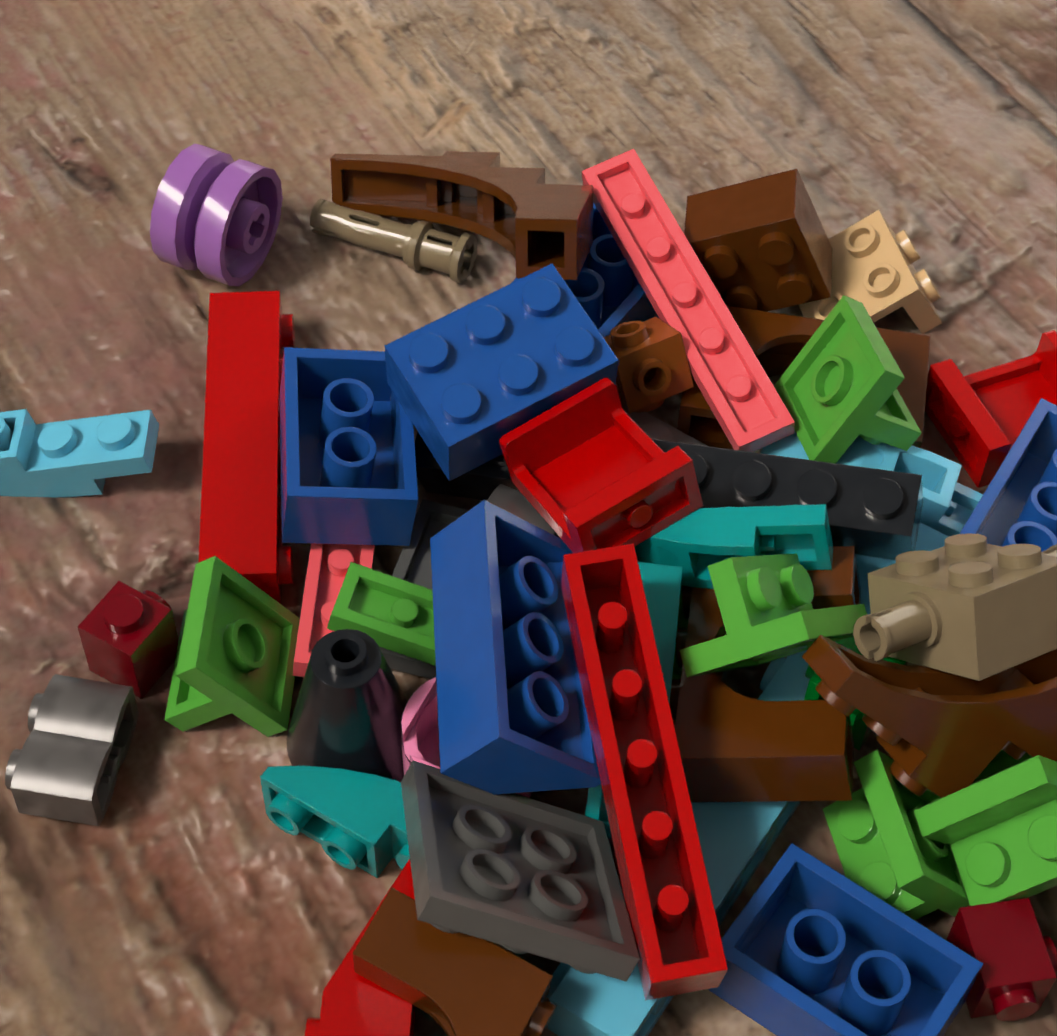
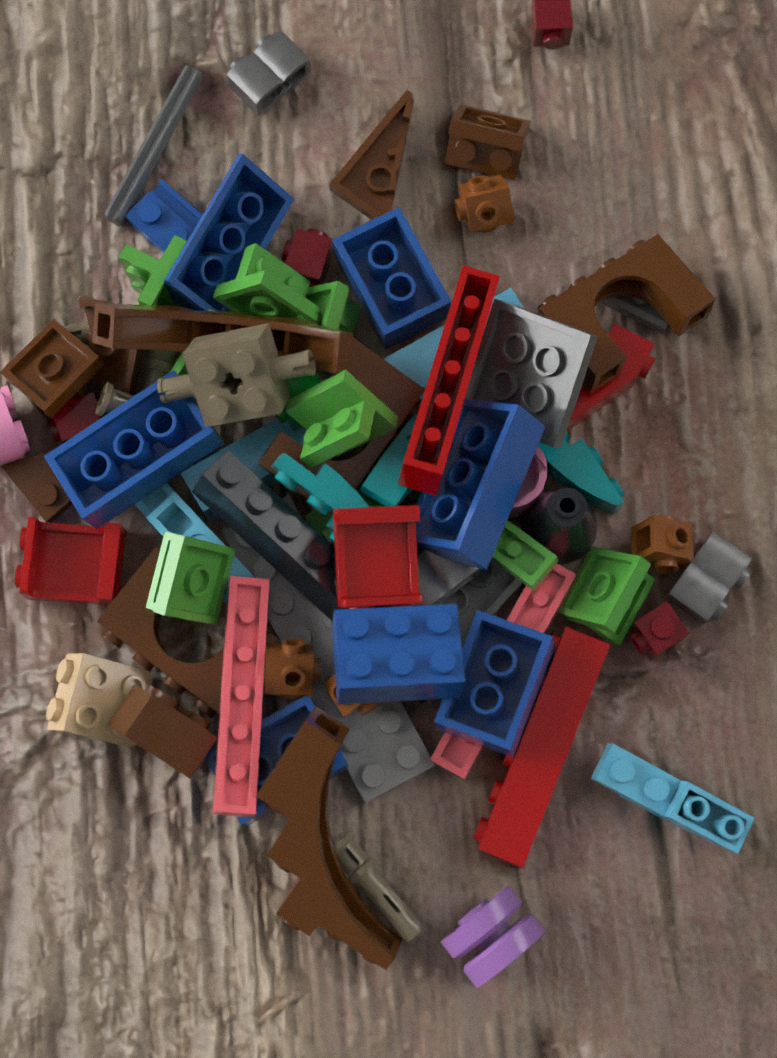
camera: 150 degrees left, 25 degrees up
none -> dark orange brick [631,515,694,574]

